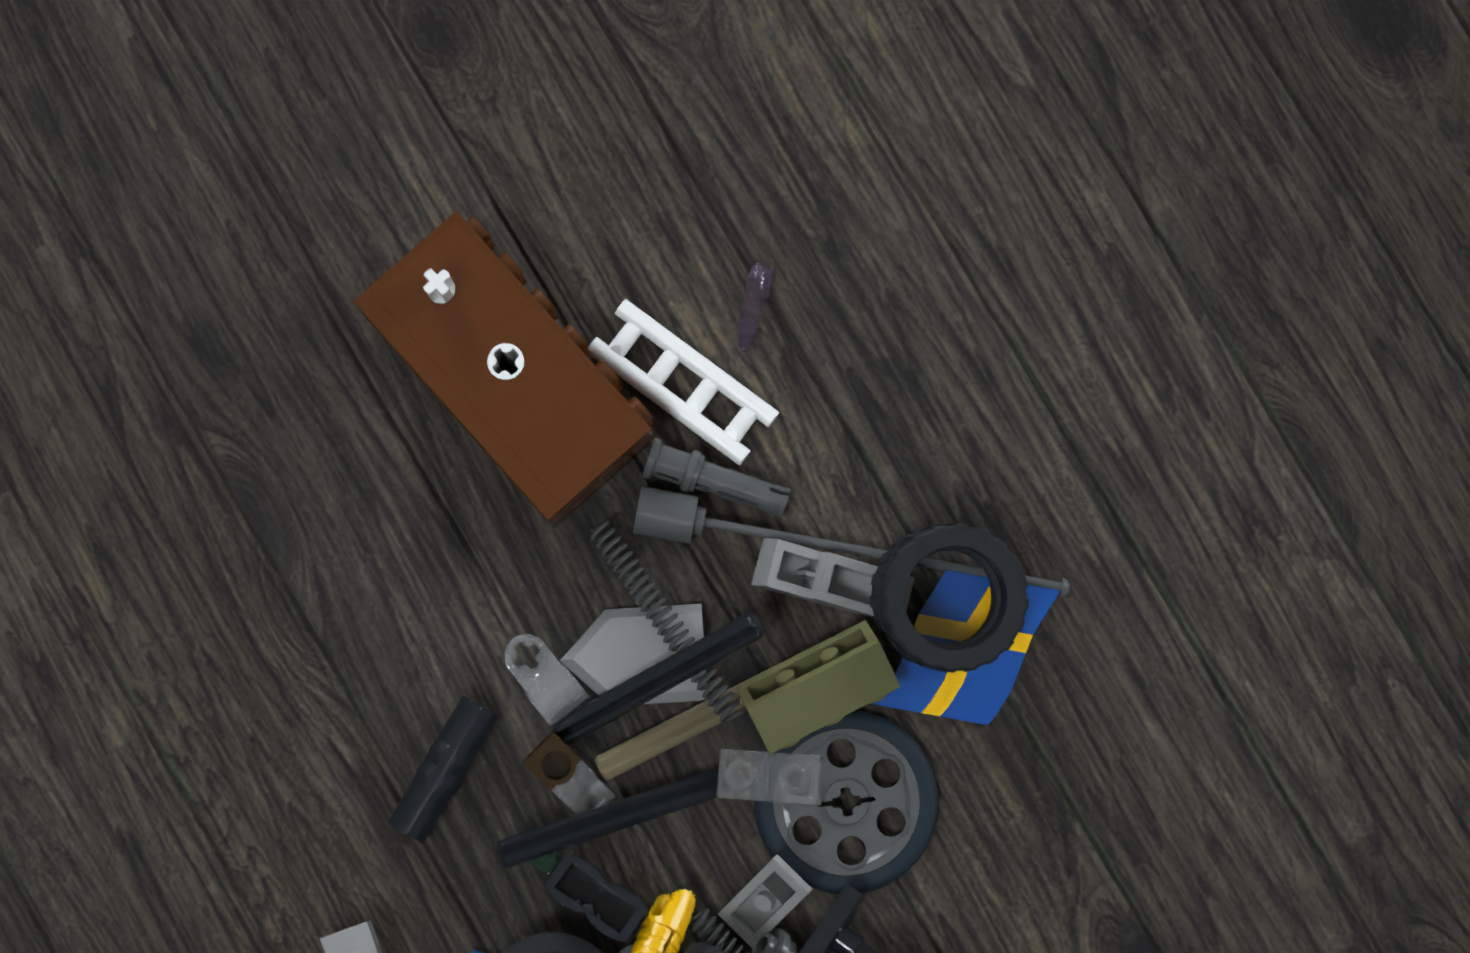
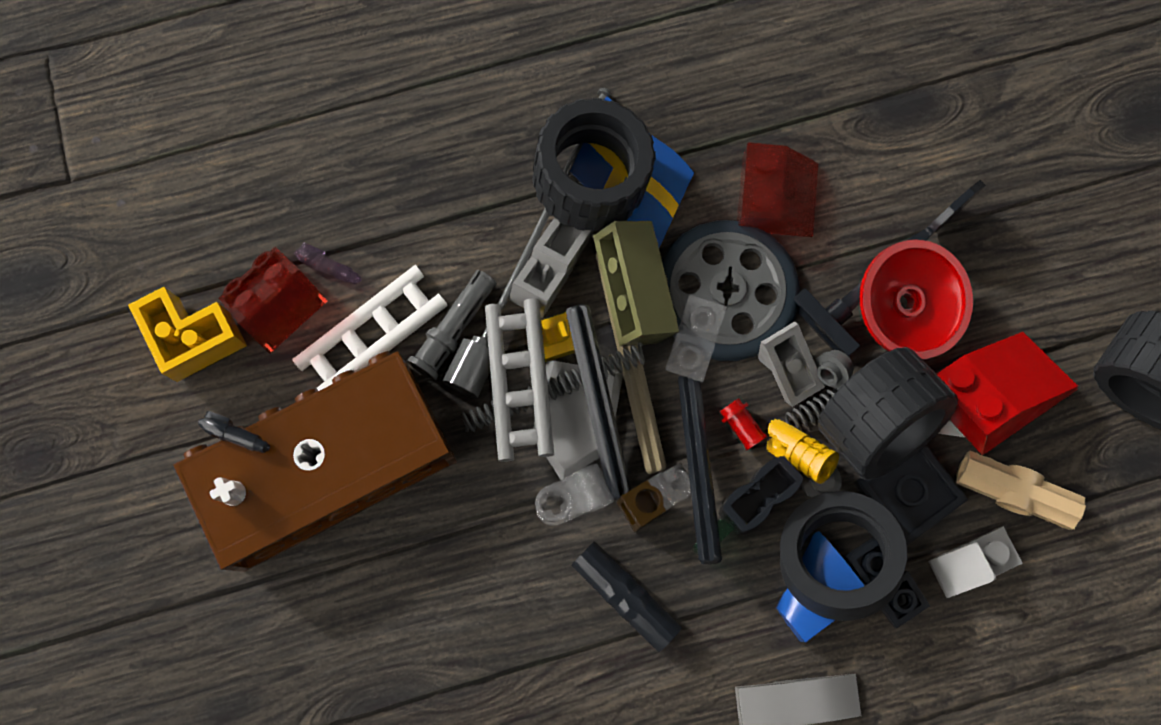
camera: 75 degrees left, 5 degrees down
none -> yellow brick [128,287,247,382]
none -> black piece [198,411,270,453]
none -> clear red slope [218,247,328,354]
none -> light grey bar [485,298,554,462]
none -> yellow tile [541,313,575,362]
none -> red pin [720,398,767,451]
none -> clear red slope [737,142,818,237]

